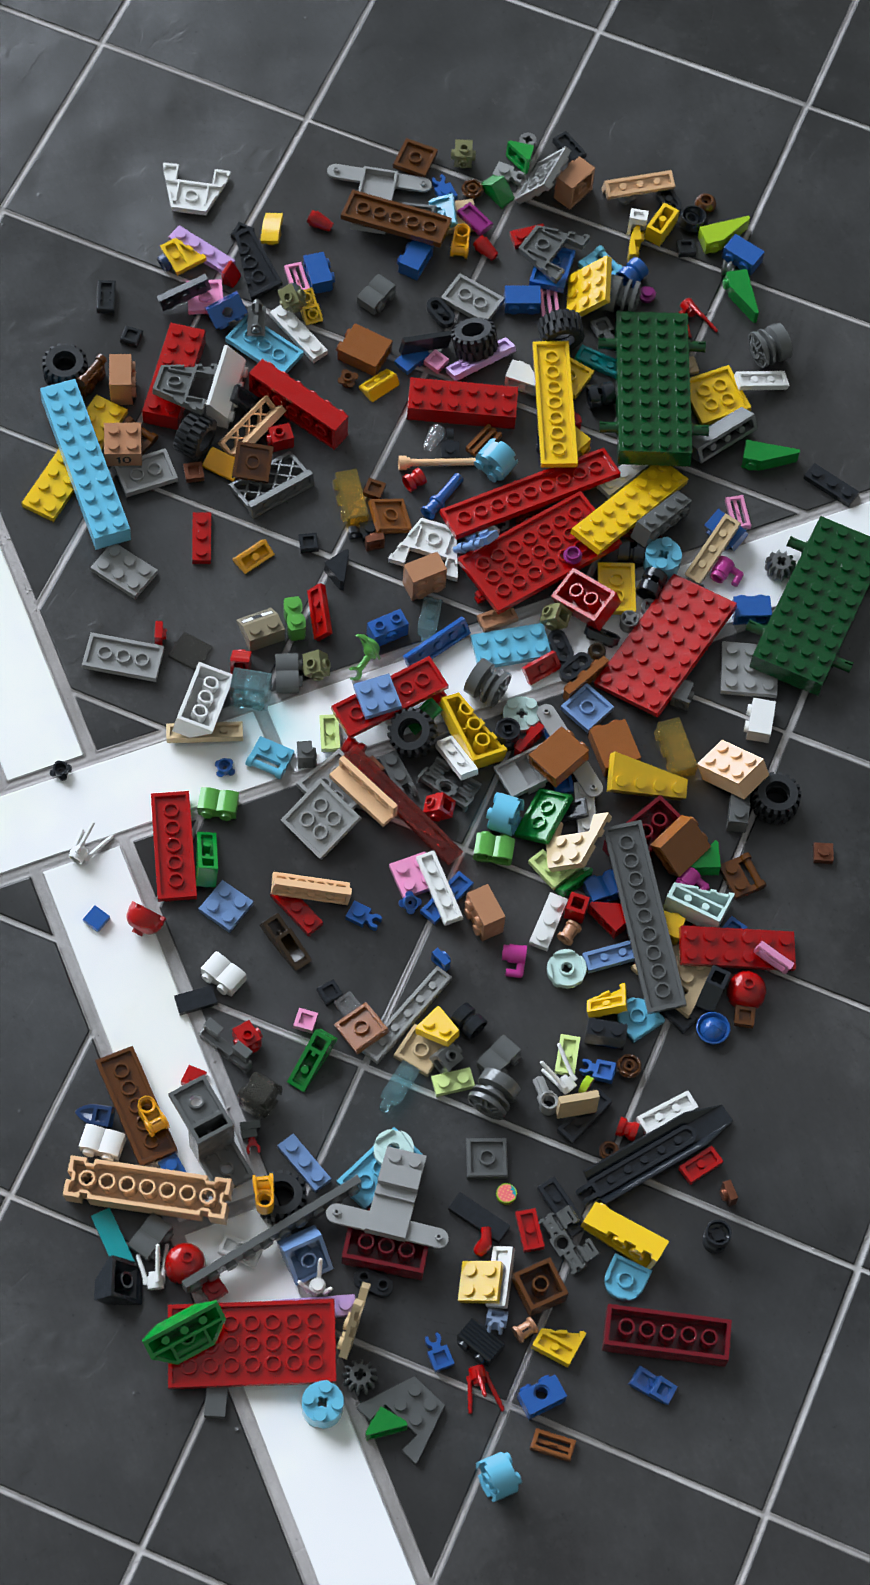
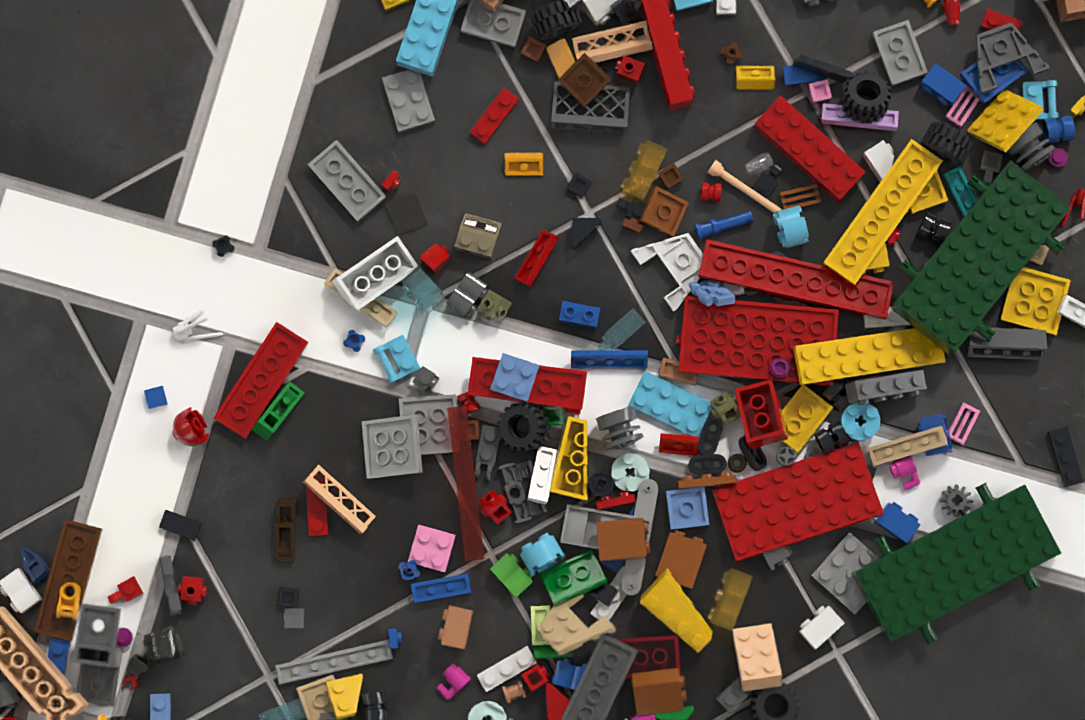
camera: 45 degrees right, 20 degrees up
bright green brick [197,787,240,821] -> none
medium blue plate [199,880,254,933] -> none
white brick [201,952,247,997] -> none
bright green brick [284,596,306,641] -> none
green slope [287,1029,338,1092] -> none
bright pink plate [293,1008,318,1033] -> none
yellowish green plate [319,714,340,752] -> none
light nougat fence [329,756,398,827] -> none
plate [334,1002,389,1054] -> none
dark orange brick [336,323,393,376] -> none
blue plate [345,900,382,931] -> none
bright green piece [349,634,381,681] -> none
nougat brick [403,551,447,601] -> none
white tile [416,850,463,926] -> none
black plate [426,297,455,328] -> none
green slope [741,440,800,471] -> none

